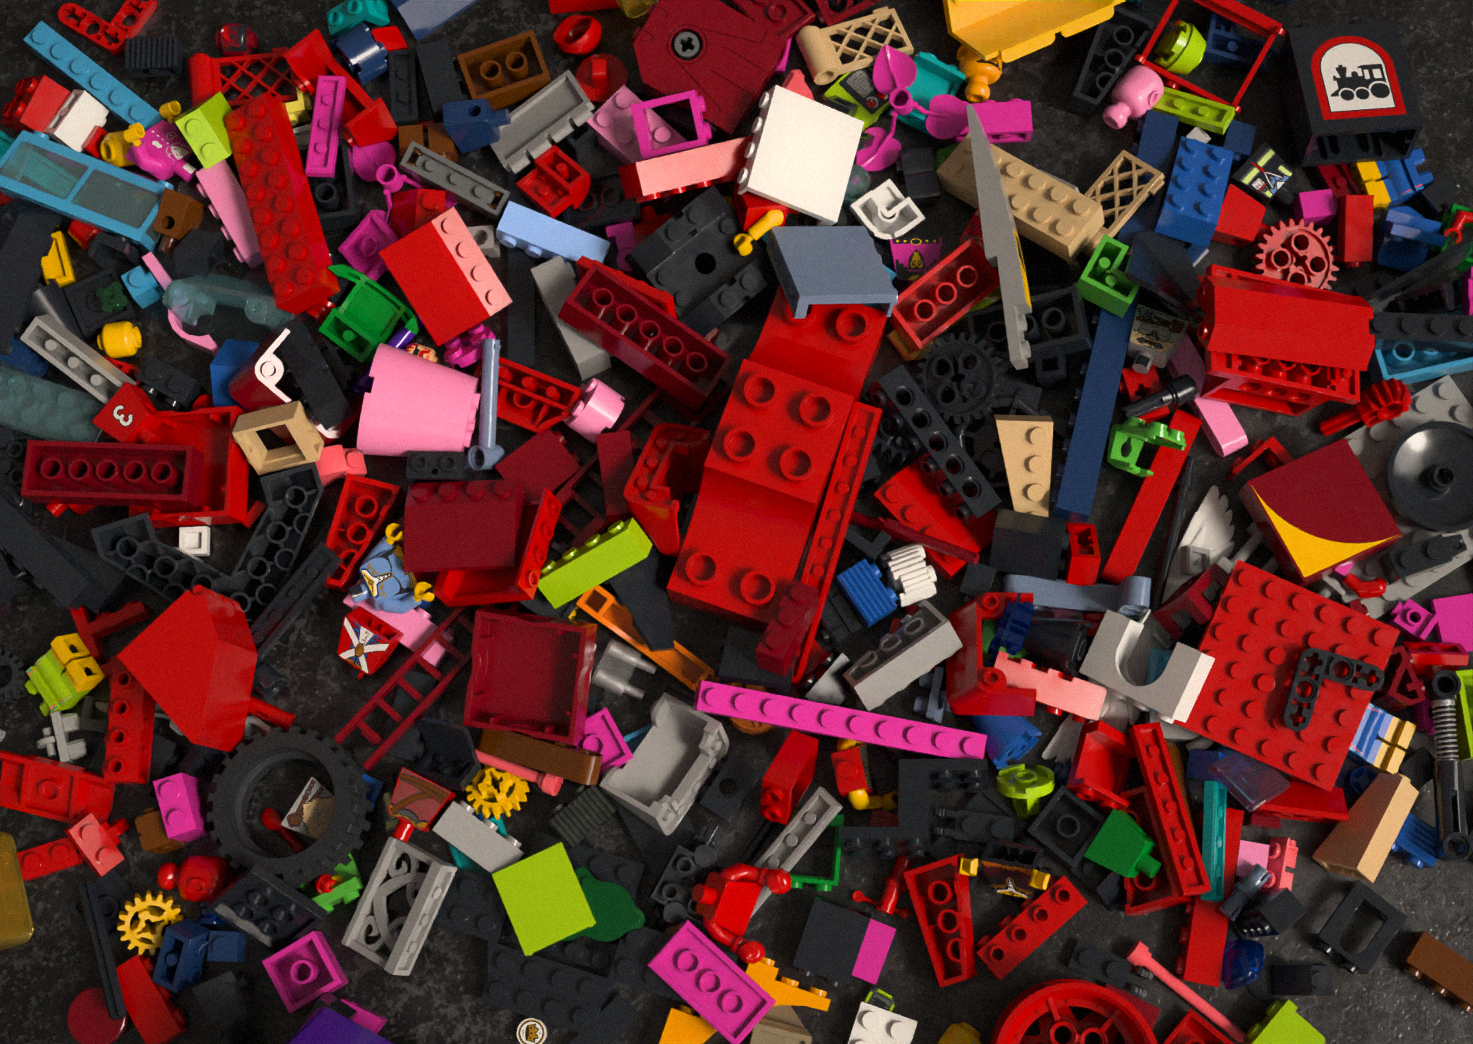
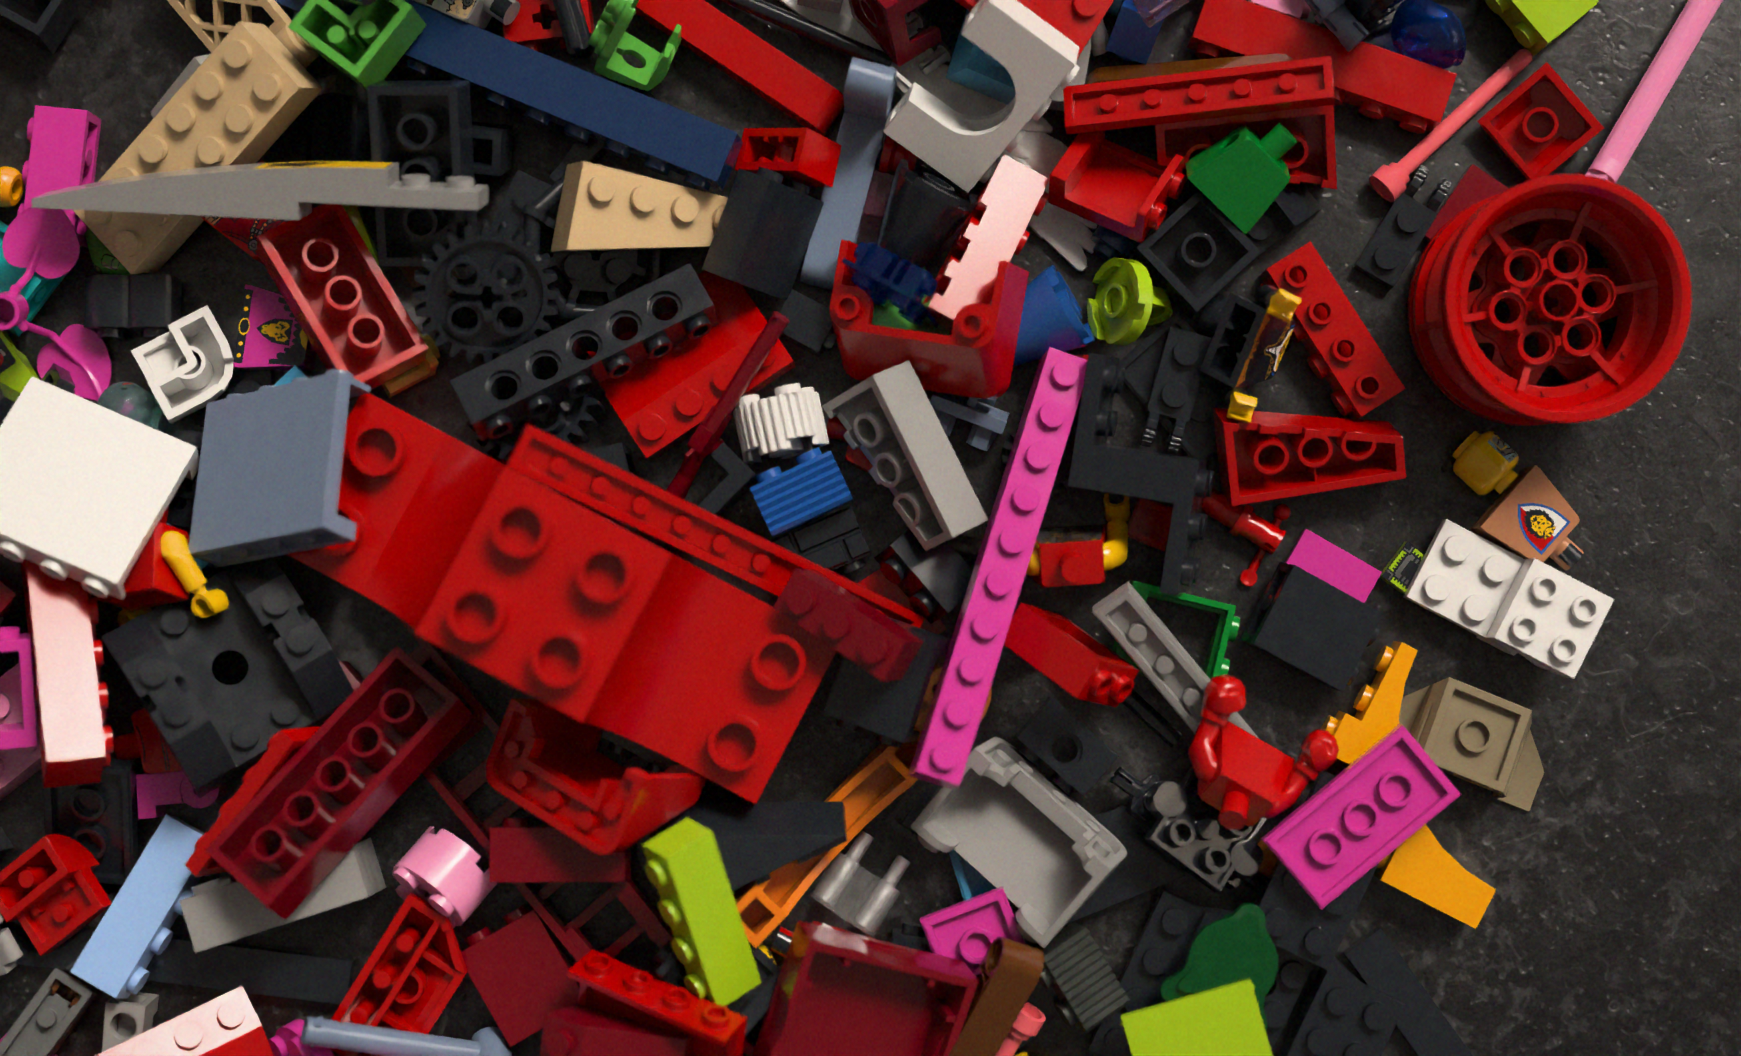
camera: 85 degrees left, 10 degrees up
teal tile [1201,781,1227,903] -> none

